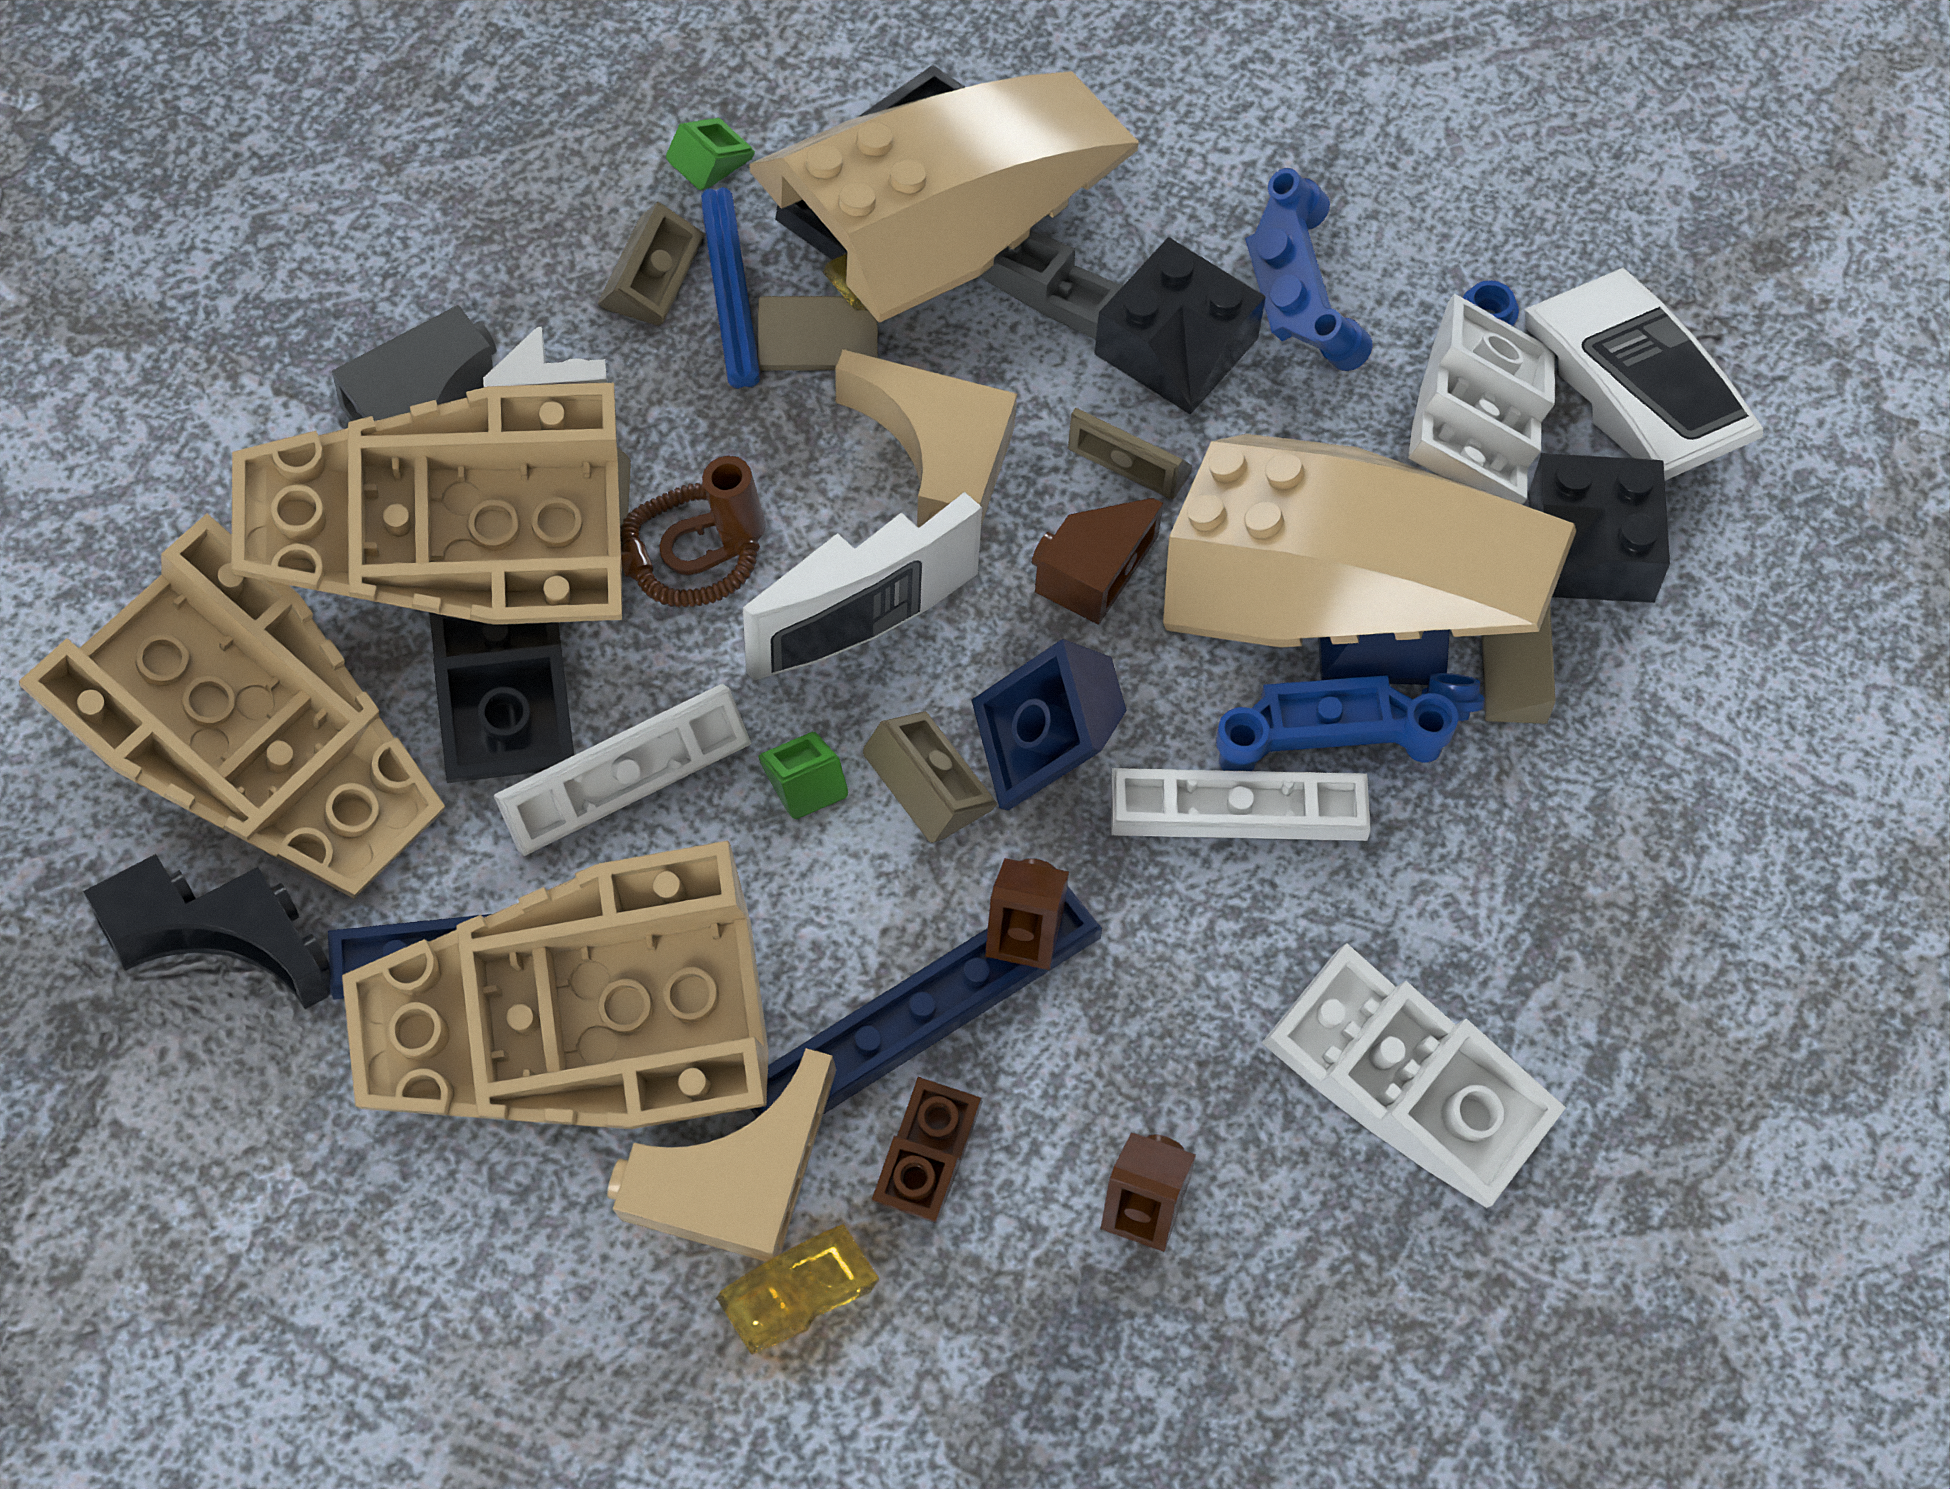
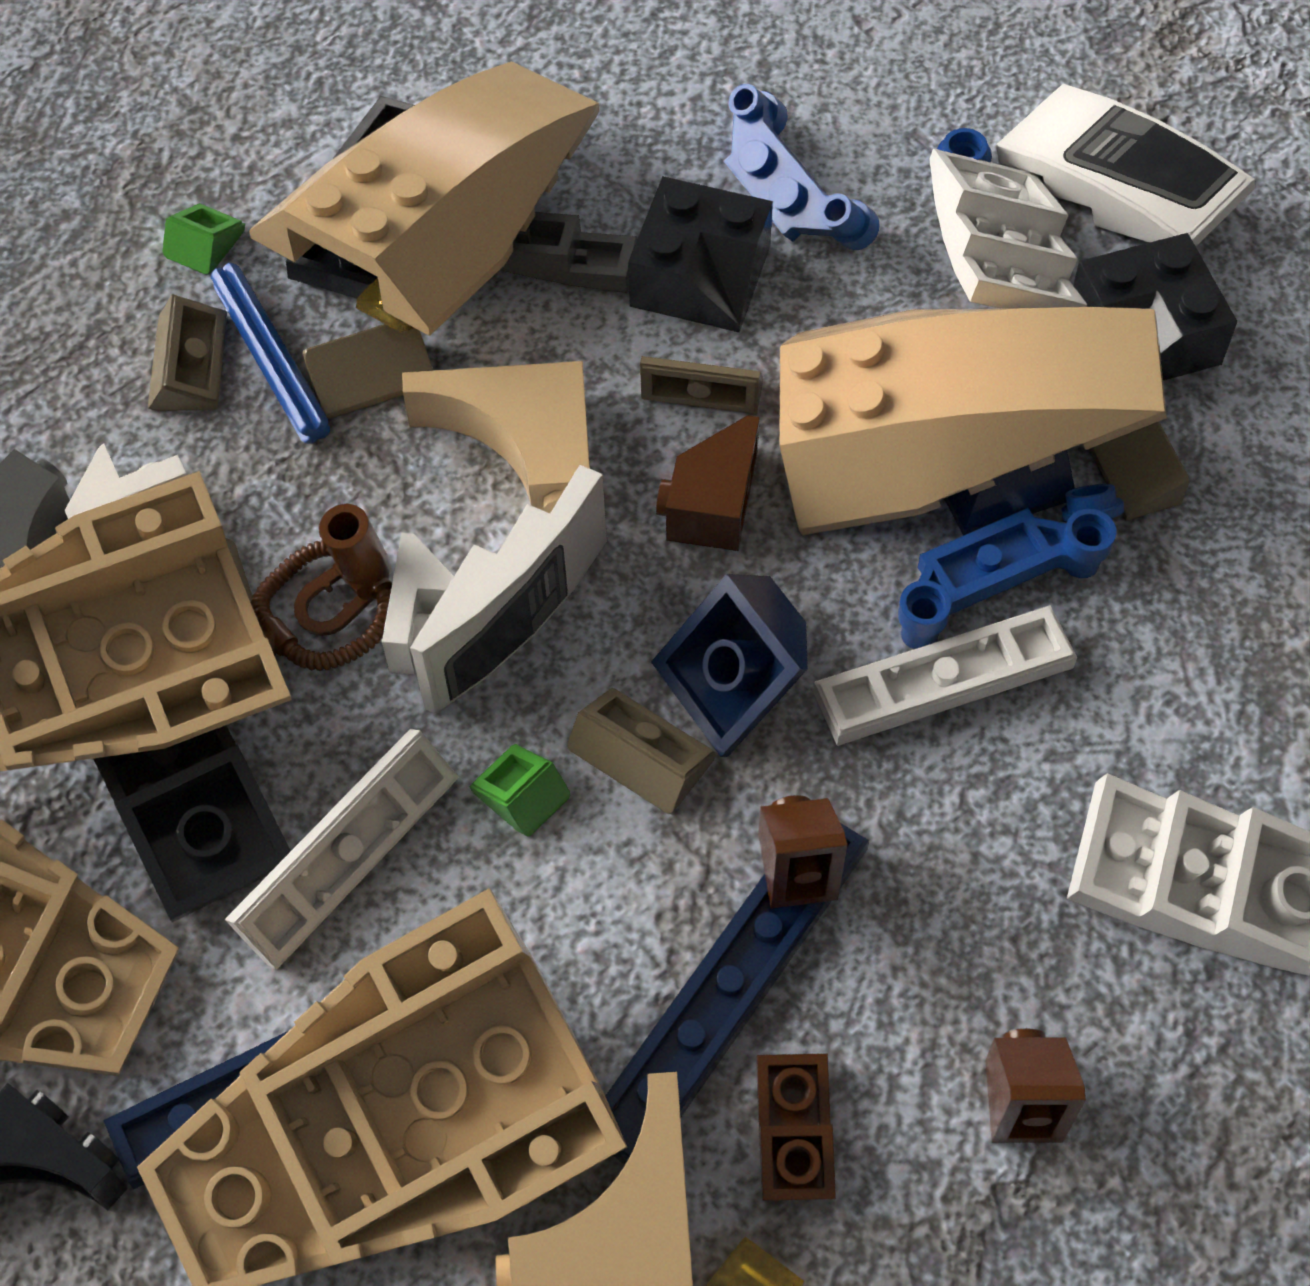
camera: 15 degrees left, 0 degrees up
none -> white slope [382,533,454,675]

